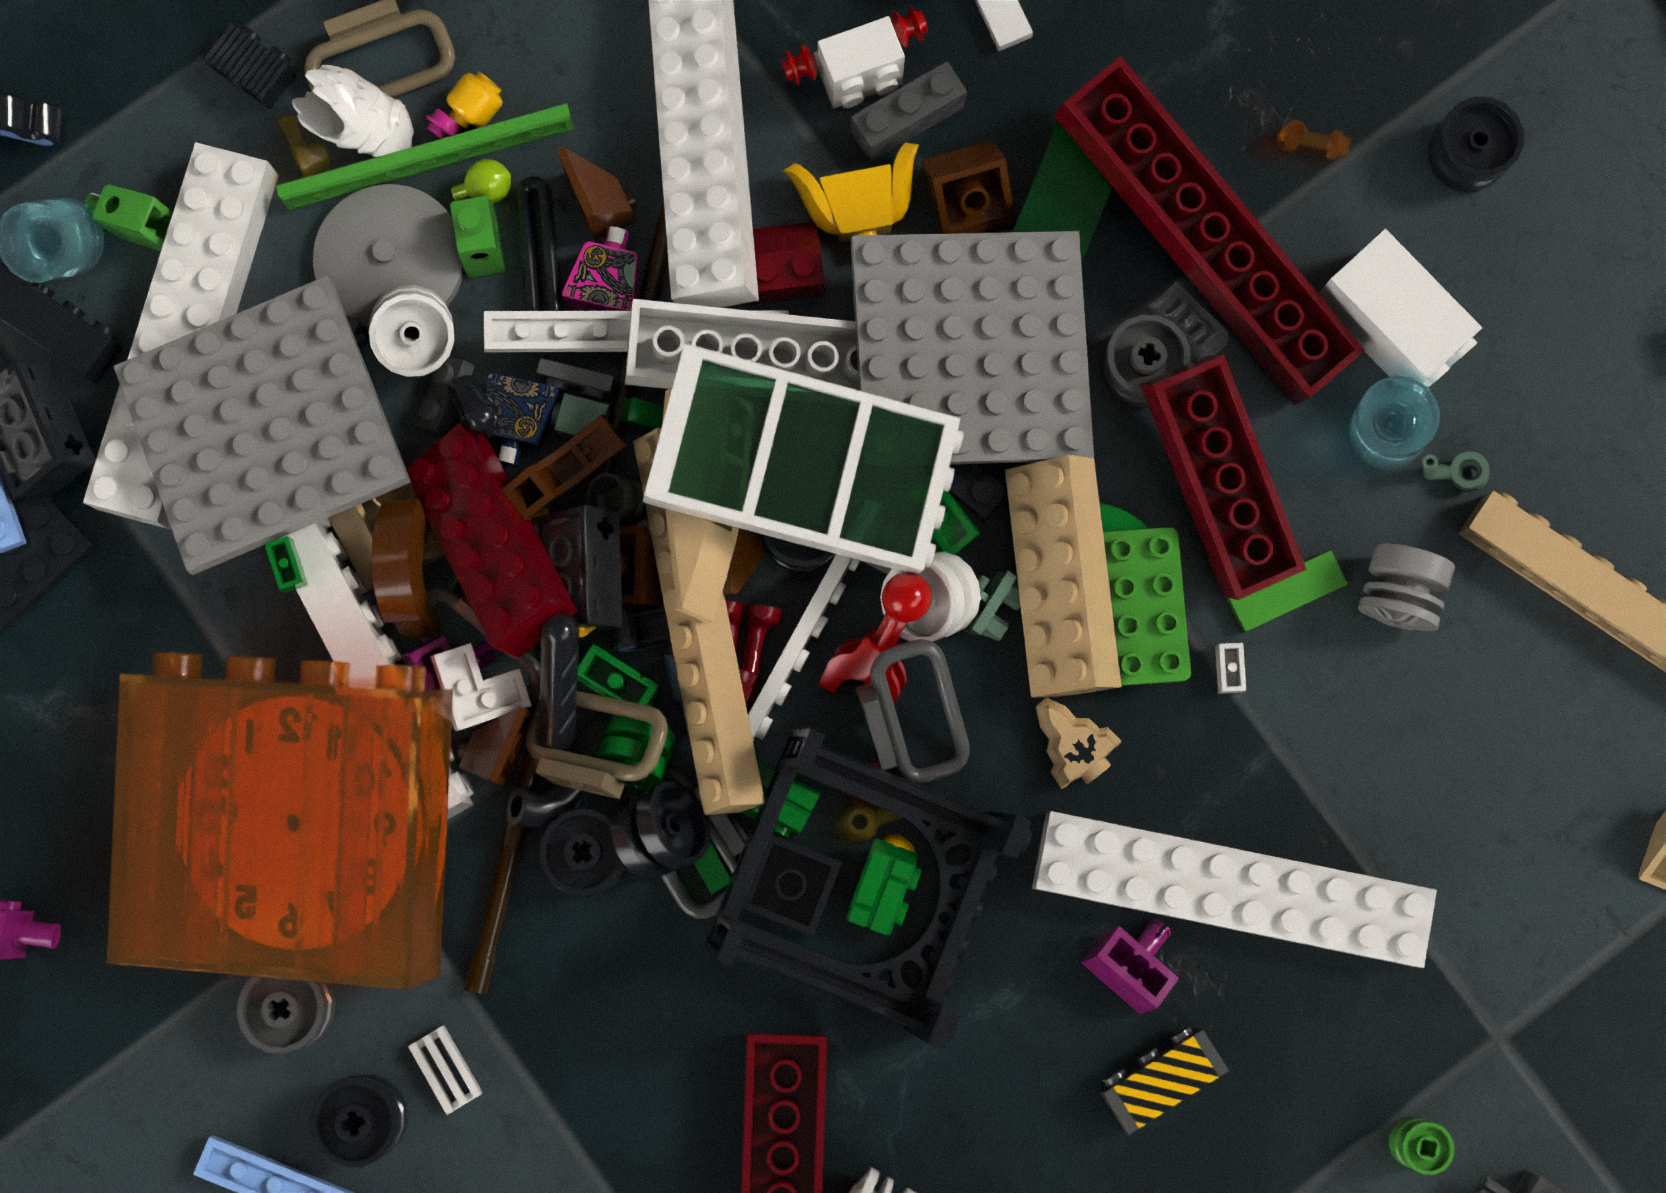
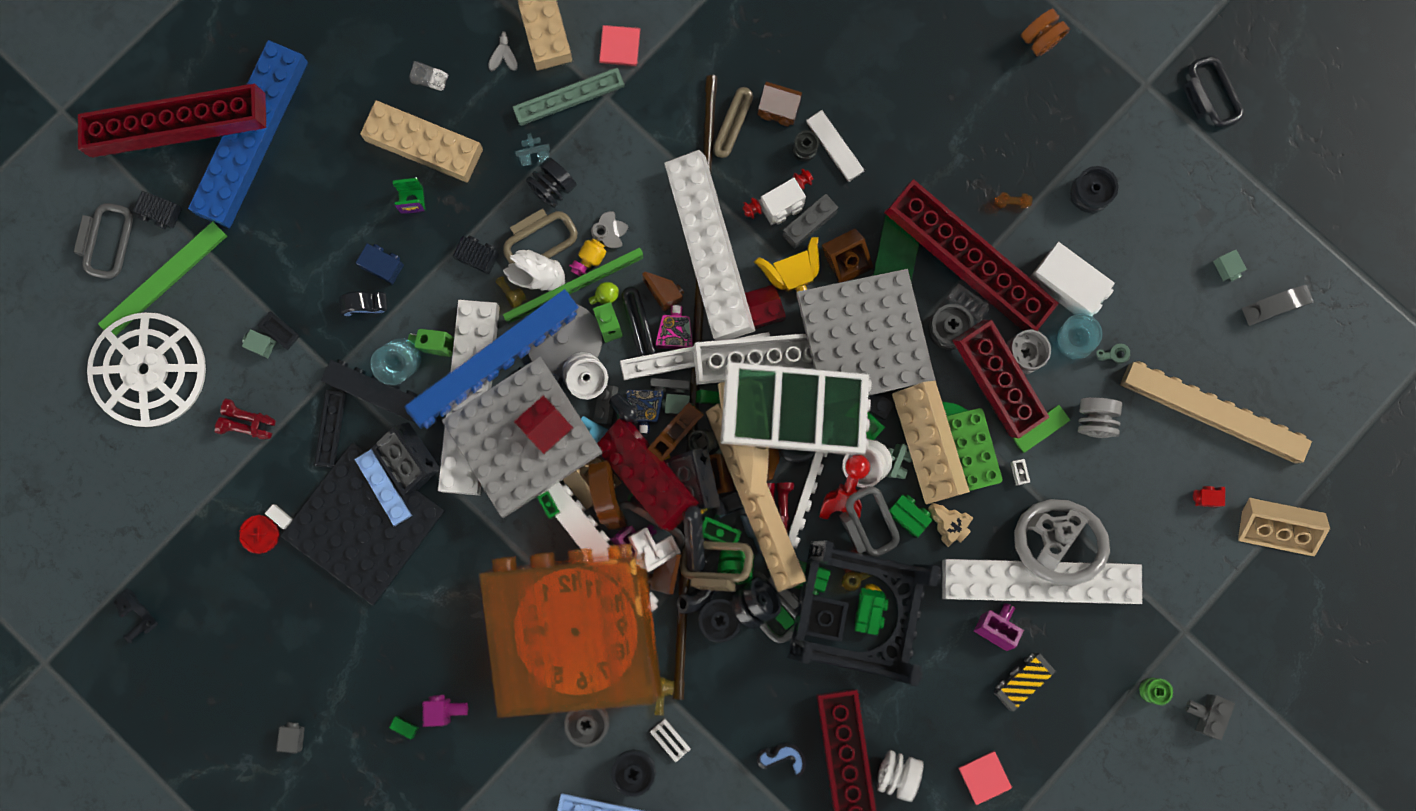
camera: 10 degrees left, 0 degrees up
none -> dark blue brick [356,244,404,285]
none -> blue brick [405,289,579,429]
none -> dark red slope [514,395,573,455]
none -> medium azure piece [581,416,609,443]
none -> light grey plate [591,211,628,248]
none -> clear yellow bar [654,677,674,715]
none -> animal [756,742,805,777]
none -> green brick [889,495,932,538]
none -> light grey wheel [1006,330,1051,375]
none -> light grey piece [1014,499,1110,586]
none -> red brick [1193,486,1225,507]

